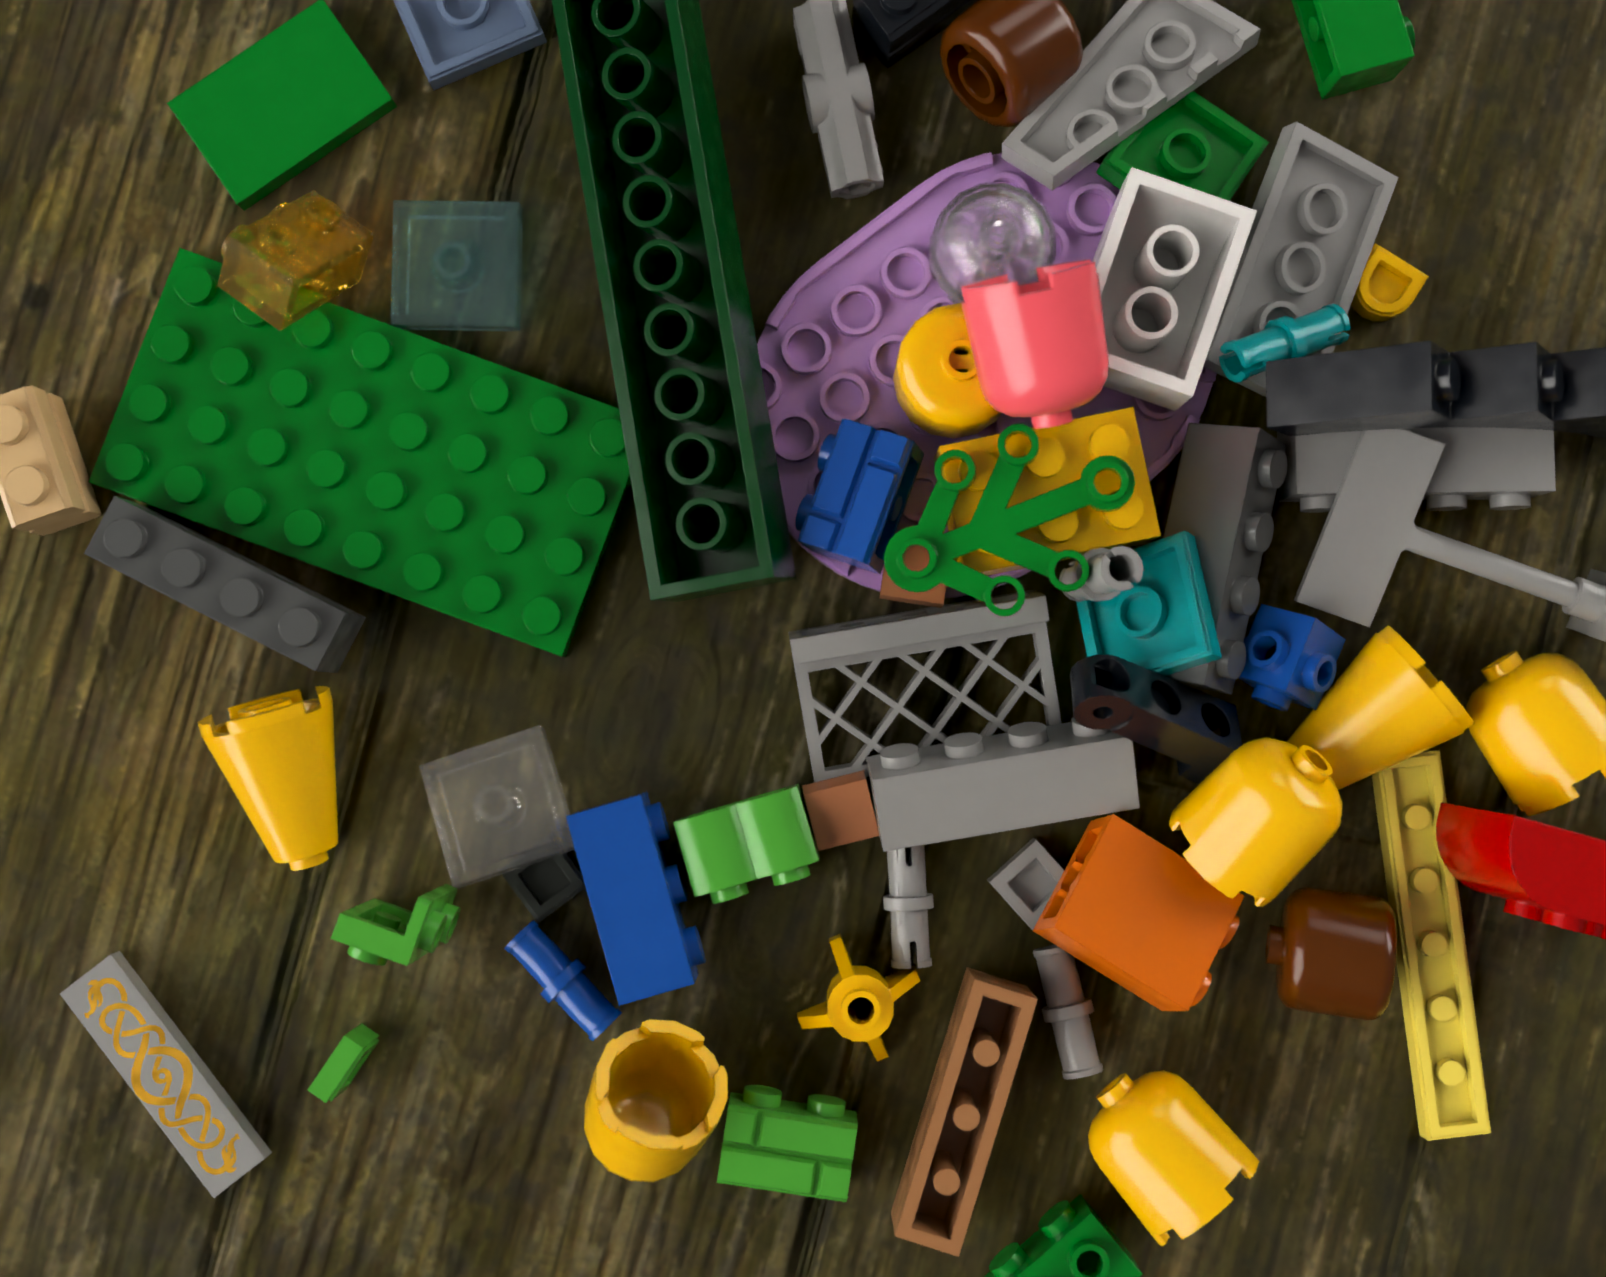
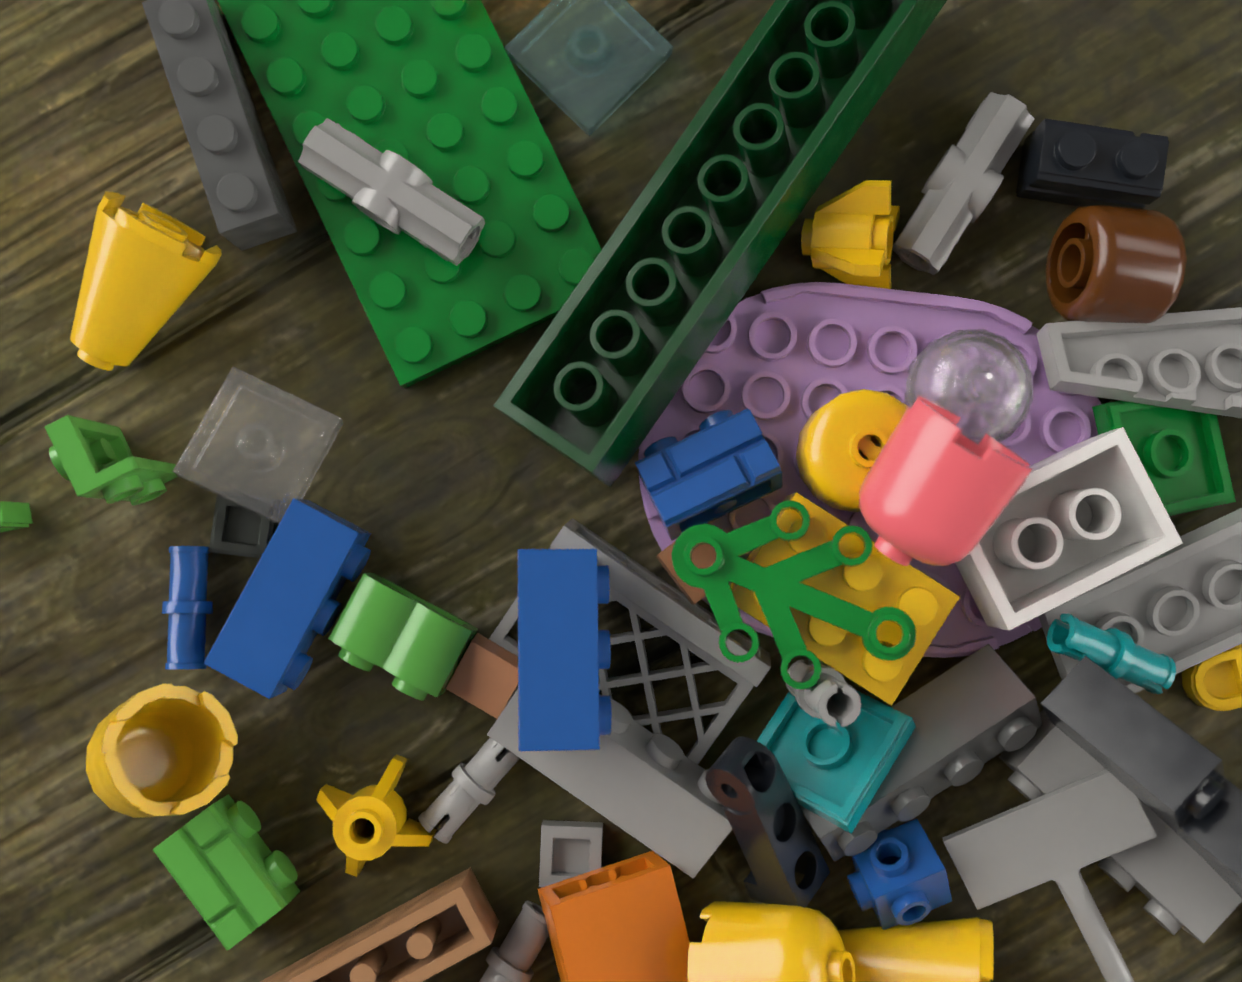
camera: 50 degrees right, 0 degrees up
none -> light grey piece [298,118,485,266]
none -> blue brick [518,549,612,751]
none -> yellow brick [801,180,900,289]

